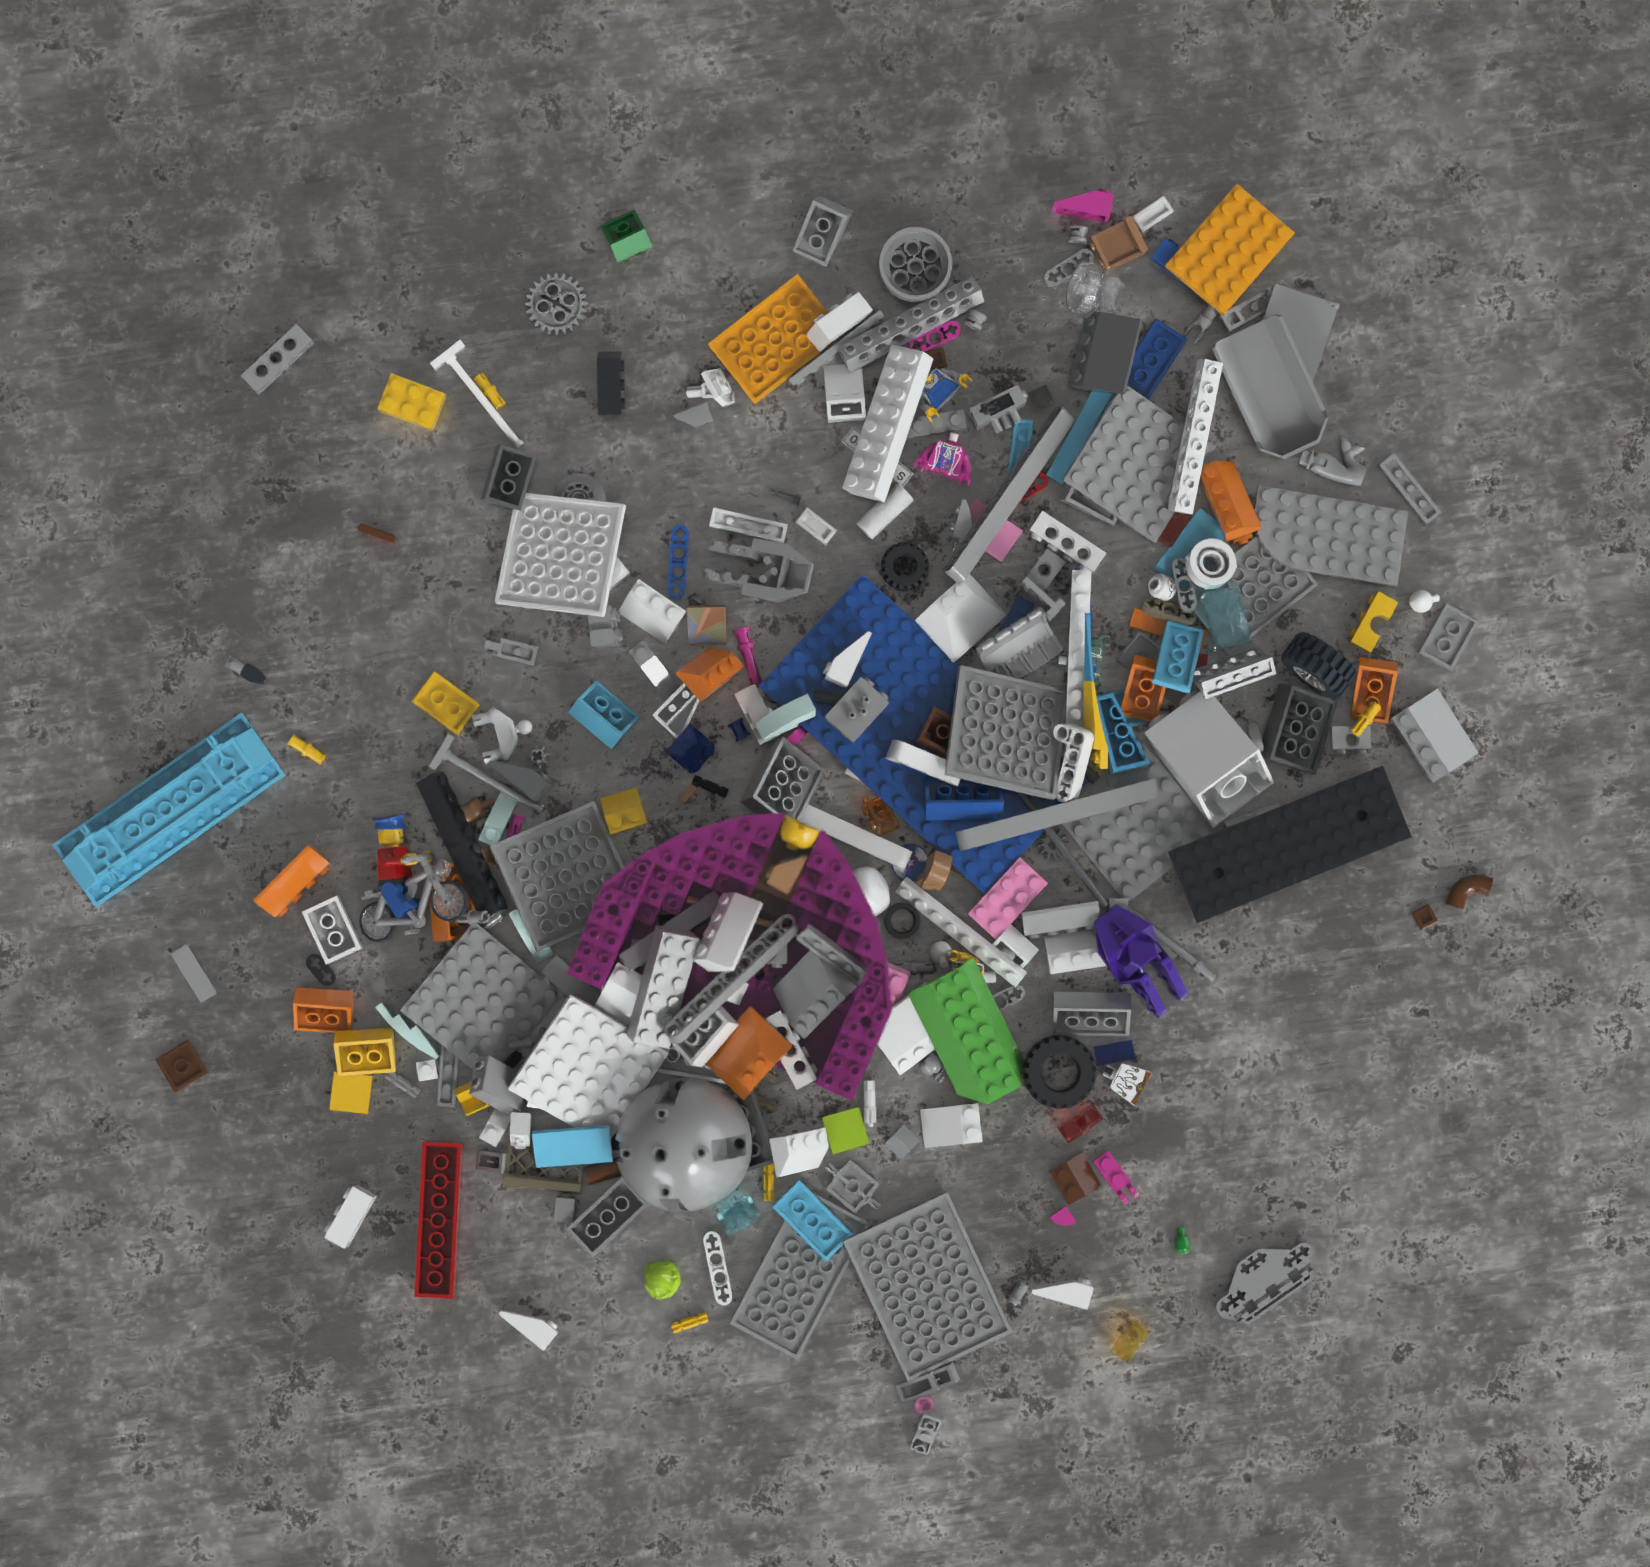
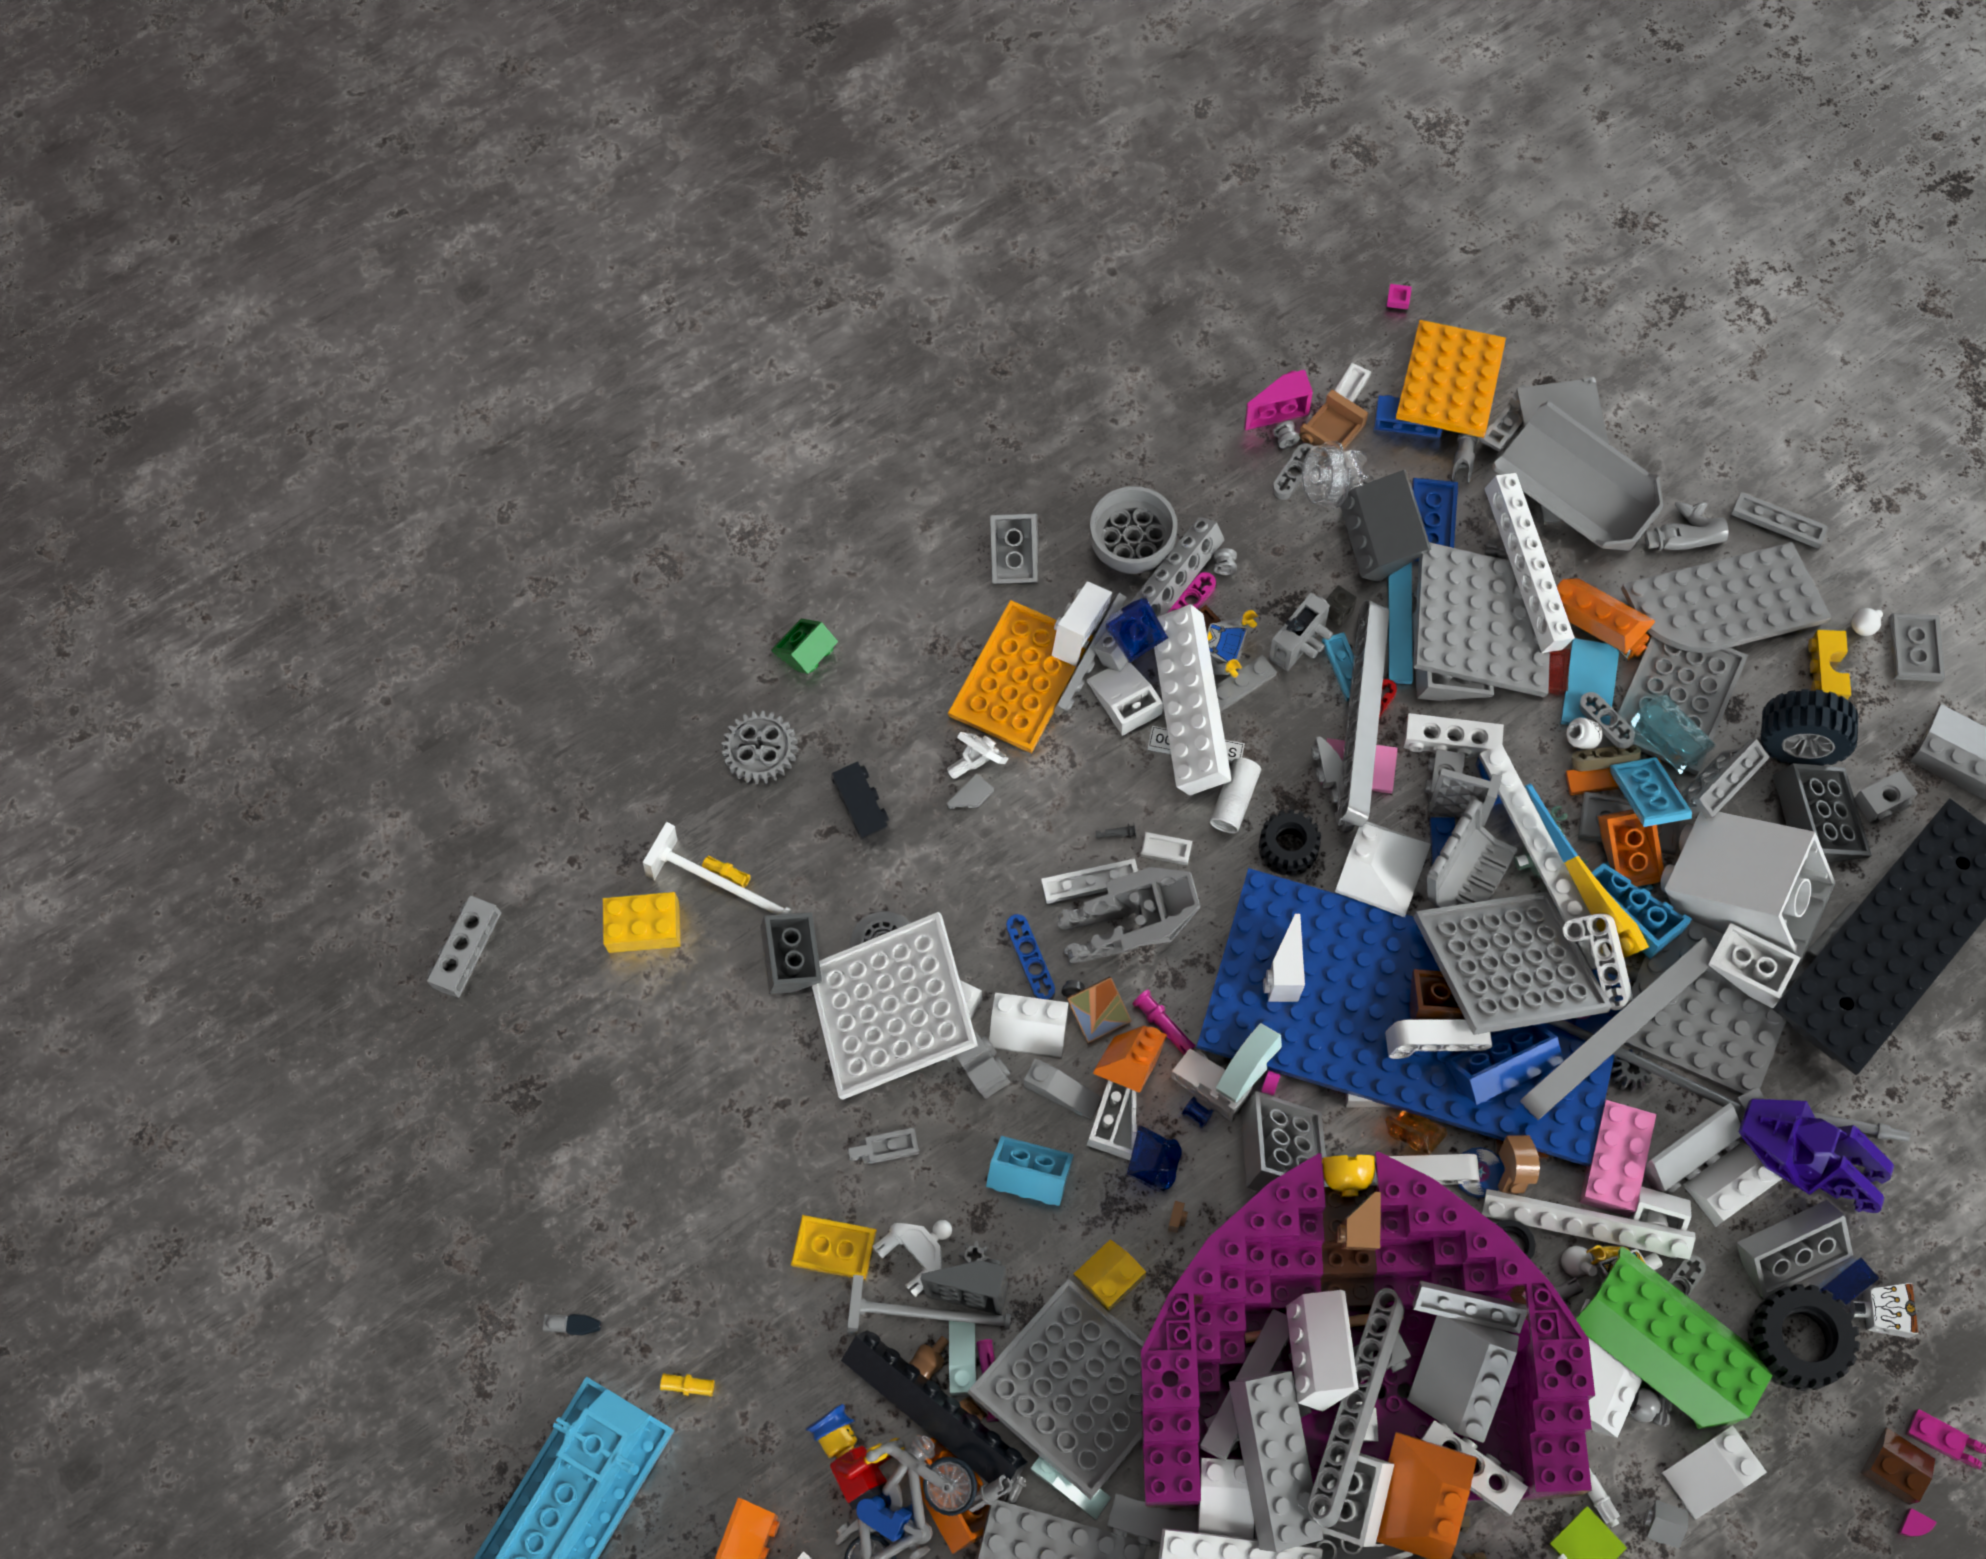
camera: 20 degrees left, 20 degrees down
reddish brown tile [358,523,398,545] -> none
black axle [692,775,729,798] -> none
light grey piece [813,677,889,743] -> none
dark pink torso [913,432,971,486] -> none
clear red slope [1057,1103,1103,1143] -> none
white piece [1185,538,1237,590] -> none
orange slope [1350,657,1398,724] -> none
yellow axle [1351,701,1381,737] -> none
none -> clear blue slope [1105,597,1168,663]
none -> dark pink plate [1386,284,1412,310]
none -> white slope [1708,923,1801,1008]

